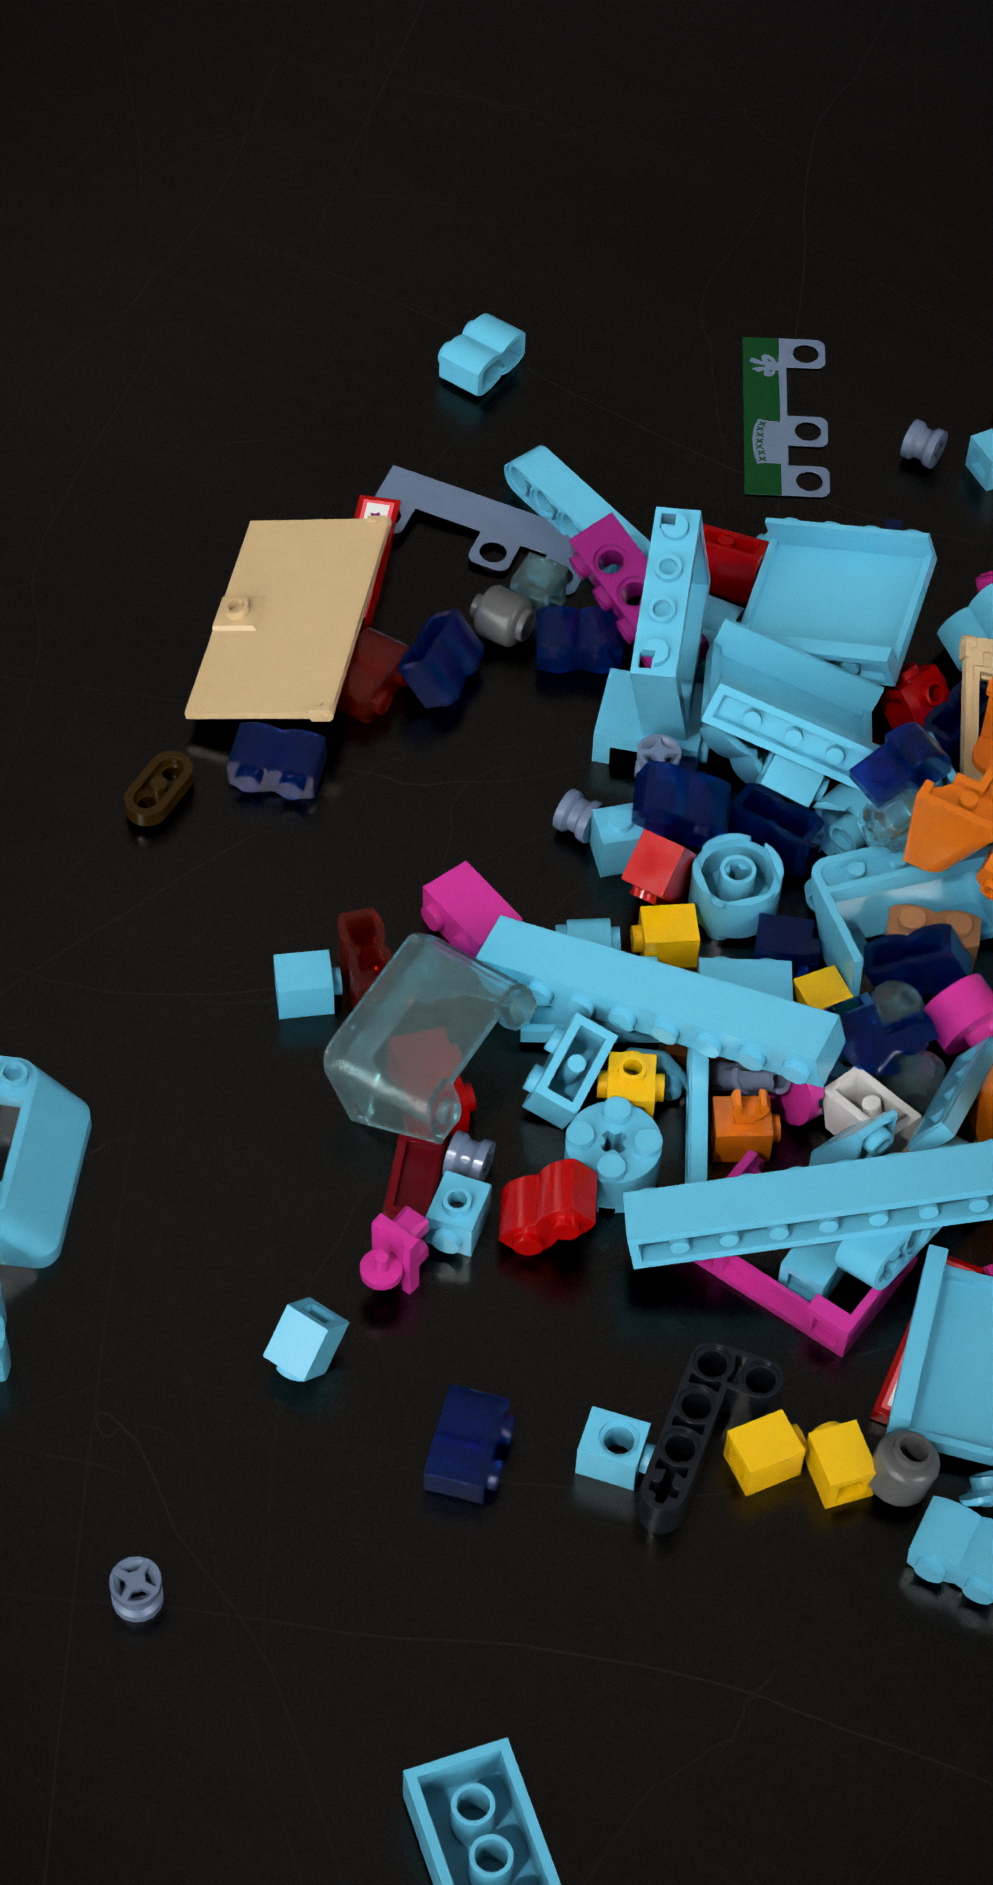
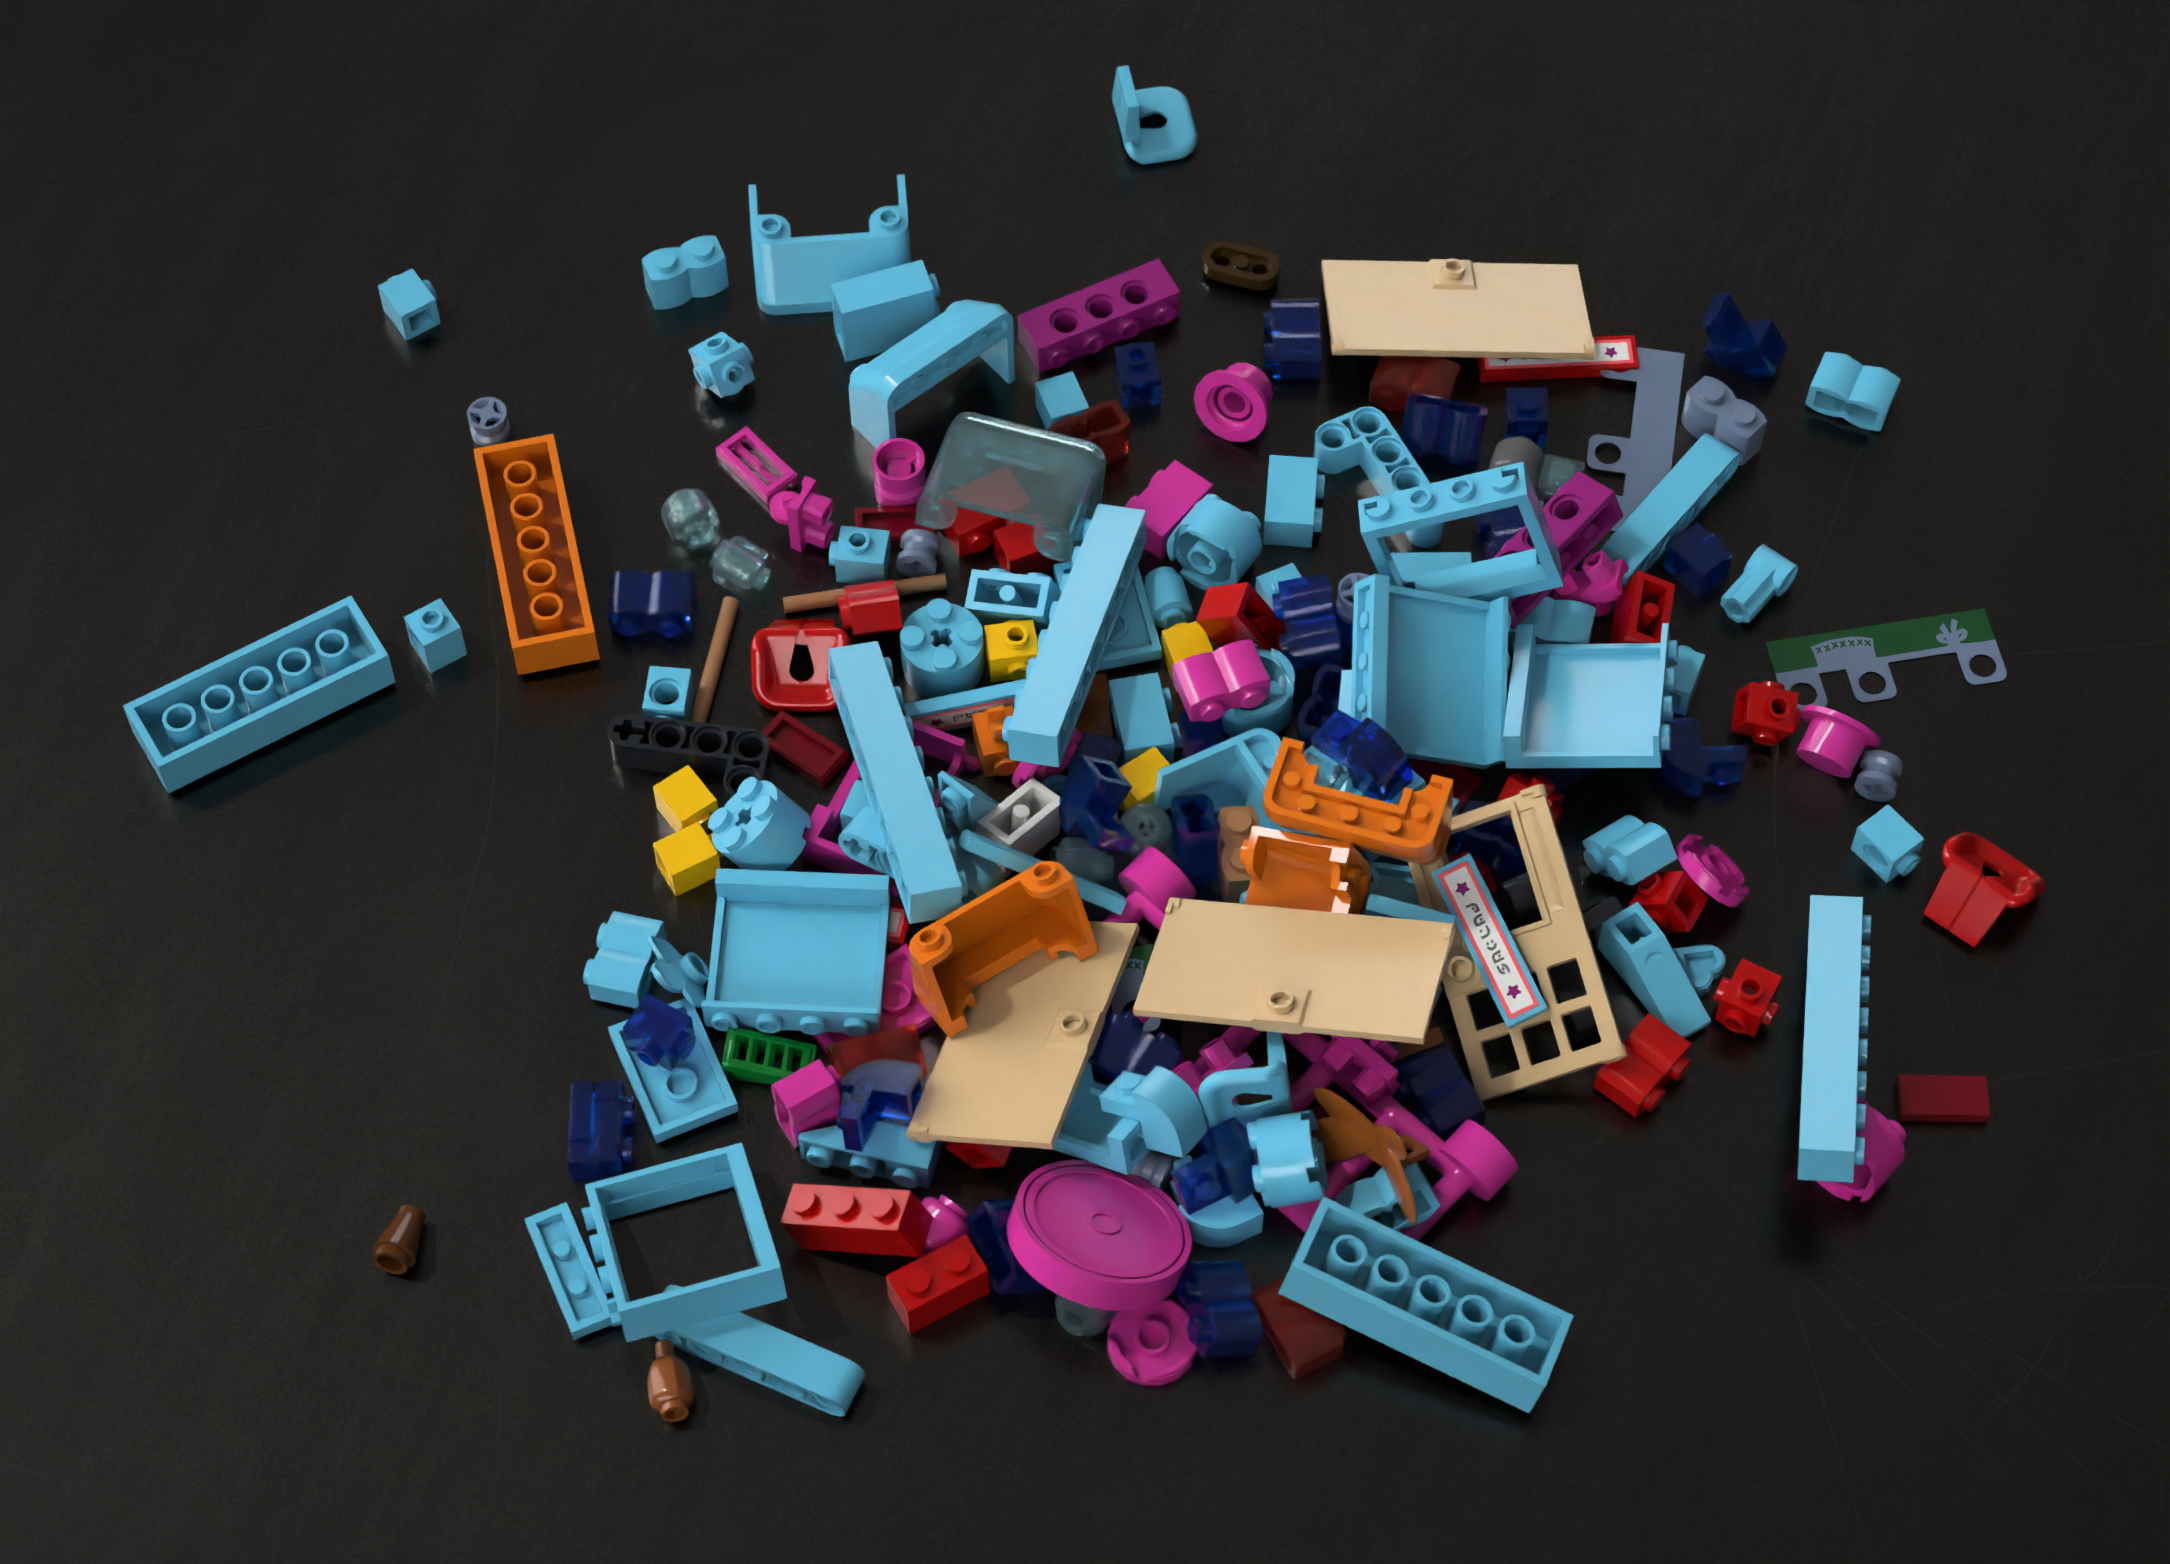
camera: 80 degrees right, 5 degrees up
medium azure brick [263,1297,350,1382] -> none
sand blue wheel [552,788,606,844] -> none
dark grey head [869,1430,941,1507] -> none
none -> medium azure brick [404,598,467,673]
none -> orange brick [473,434,600,675]
none -> clear light blue head [661,488,720,549]
none -> medium azure brick [688,331,755,398]
none -> medium nougat bar [690,596,739,723]
none -> medium azure brick [708,777,811,871]
none -> clear light blue head [709,536,773,597]
none -> dark pink tile [716,426,799,505]
none -> red piece [751,619,851,712]
none -> dark red tile [762,710,849,788]
none -> medium nougat bar [782,573,947,613]
none -> medium azure brick [831,260,941,362]
none -> medium azure windscreen [849,299,1015,449]
none -> dark pink wheel [872,438,927,507]
none -> red brick [993,514,1059,575]
none -> magenta brick [1018,258,1180,373]
none -> clear blue brick [1114,341,1162,409]
none -> medium azure brick [1166,494,1262,591]
none -> dark pink brick [1173,639,1270,722]
none -> dark pink piece [1194,363,1273,442]
none -> medium azure brick [1263,455,1325,548]
none -> medium azure beam [1314,406,1445,548]
none -> clear blue brick [1503,388,1549,449]
none -> clear blue brick [1664,523,1733,598]
none -> sand blue brick [1681,376,1767,466]
none -> clear blue brick [1700,293,1788,377]
none -> medium azure piece [1720,544,1799,623]
none -> red brick [1731,681,1801,745]
none -> dark pink piece [1796,704,1881,778]

